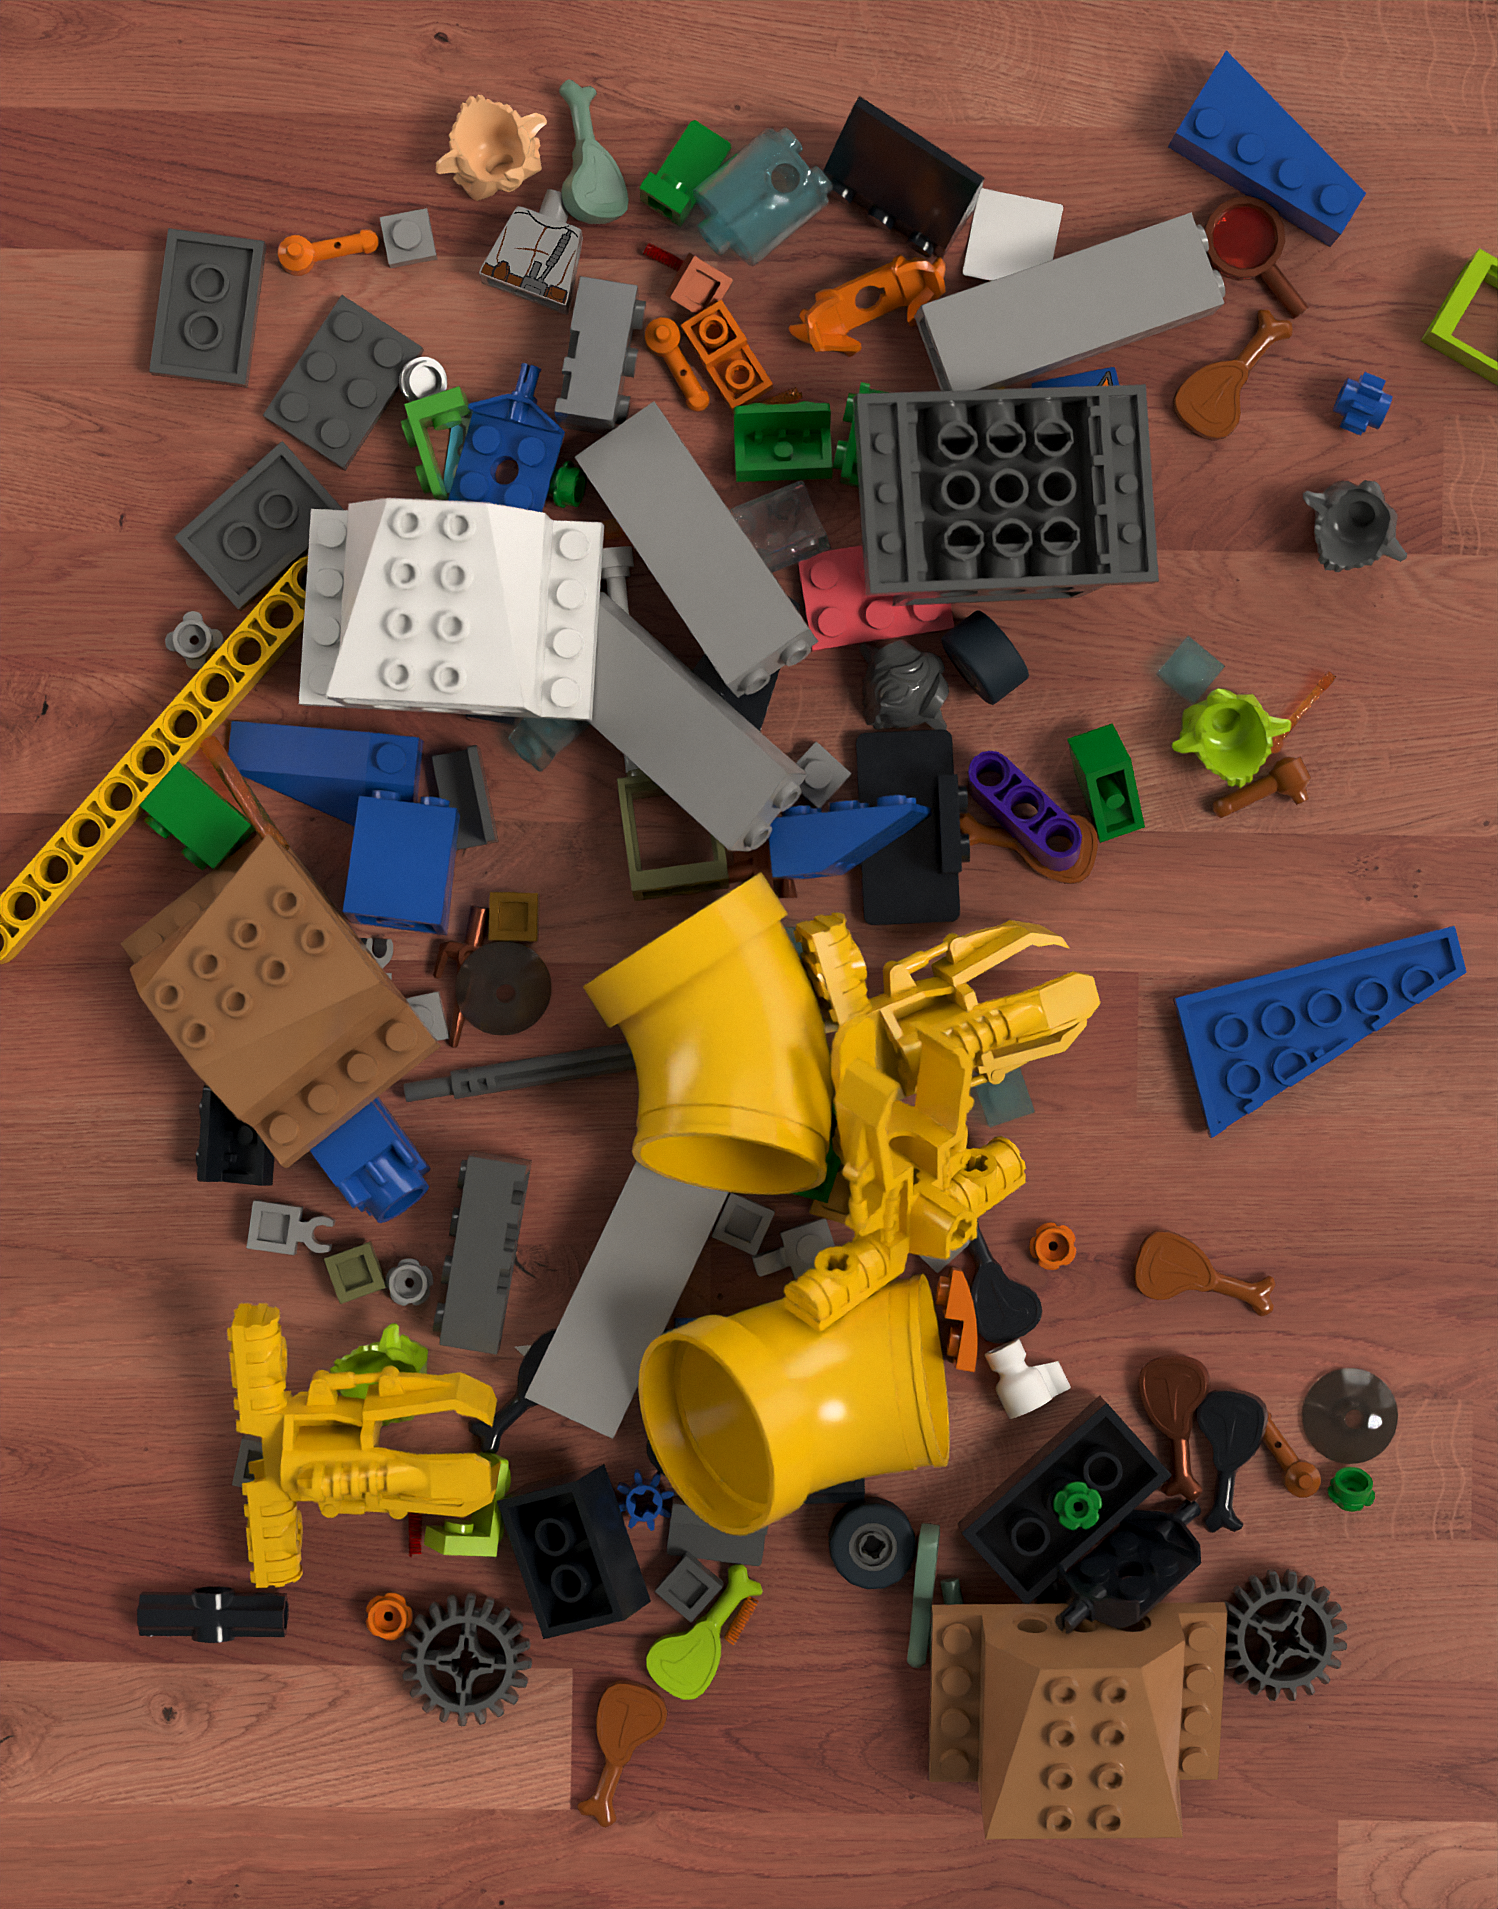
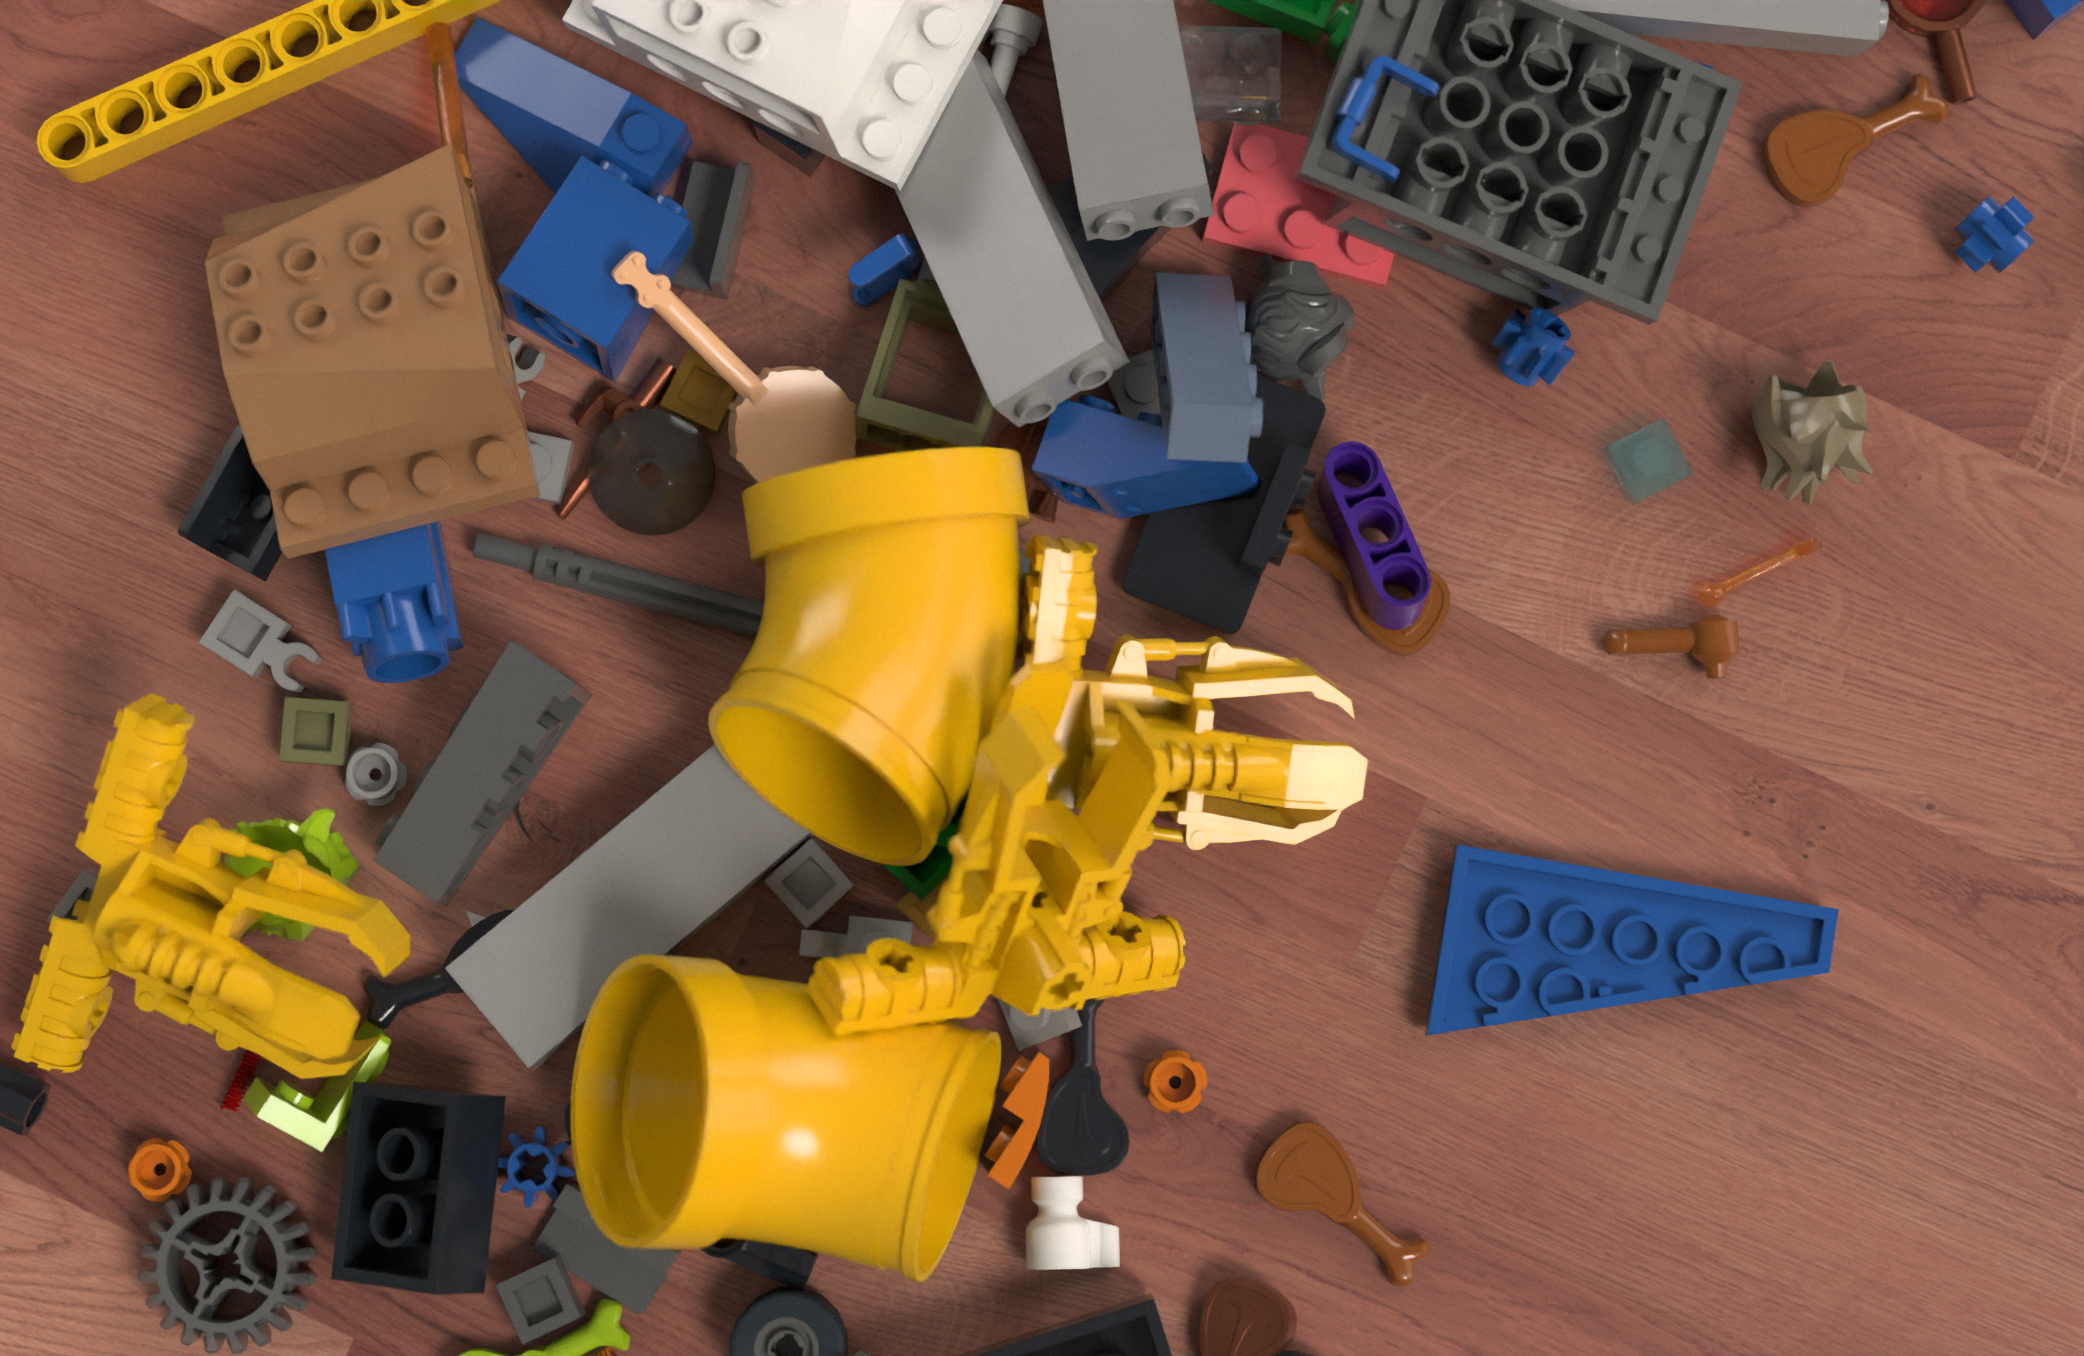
camera: 20 degrees right, 5 degrees down
green brick [139,761,257,871] -> none
clear light blue bracket [508,717,591,772] -> none
black wheel [941,610,1029,705] -> none
clear light blue plate [974,1067,1035,1128] -> none
green slope [1067,723,1145,843] -> none
lime hair [1171,688,1291,788] -> none
dark grey hair [1303,480,1407,572] -> none
none -> light nougat piece [611,251,856,483]
none -> blue piece [848,233,921,307]
none -> sand blue brick [1150,272,1263,463]
none -> blue piece [1331,56,1440,182]
none -> blue gear [1491,308,1575,387]
none -> dark tan hair [1752,360,1873,504]

